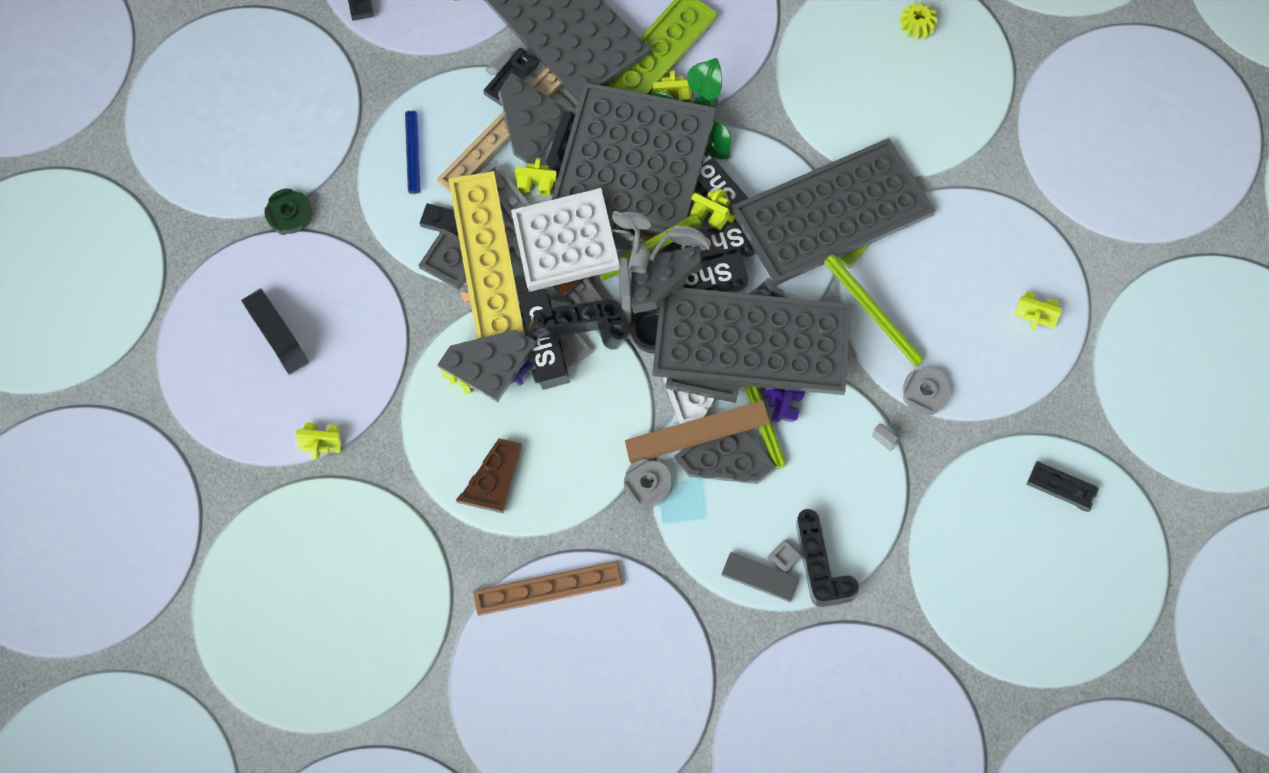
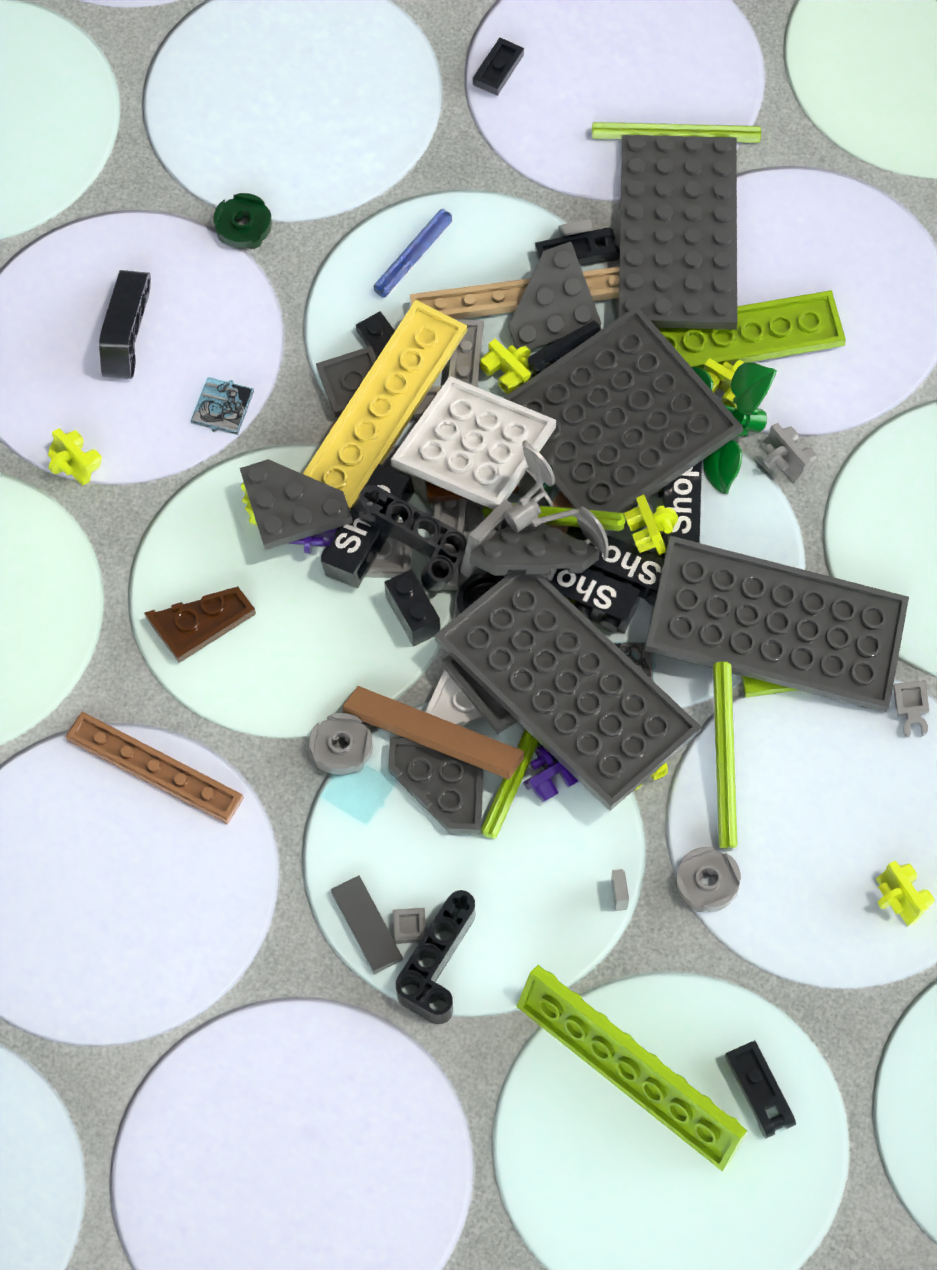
camera: 40 degrees right, 5 degrees down
none -> piece [191,377,254,435]
none -> black brick [384,569,440,647]
none -> lime plate [516,965,748,1172]
none -> light grey hips [761,423,817,483]
none -> light grey plate [893,680,930,737]

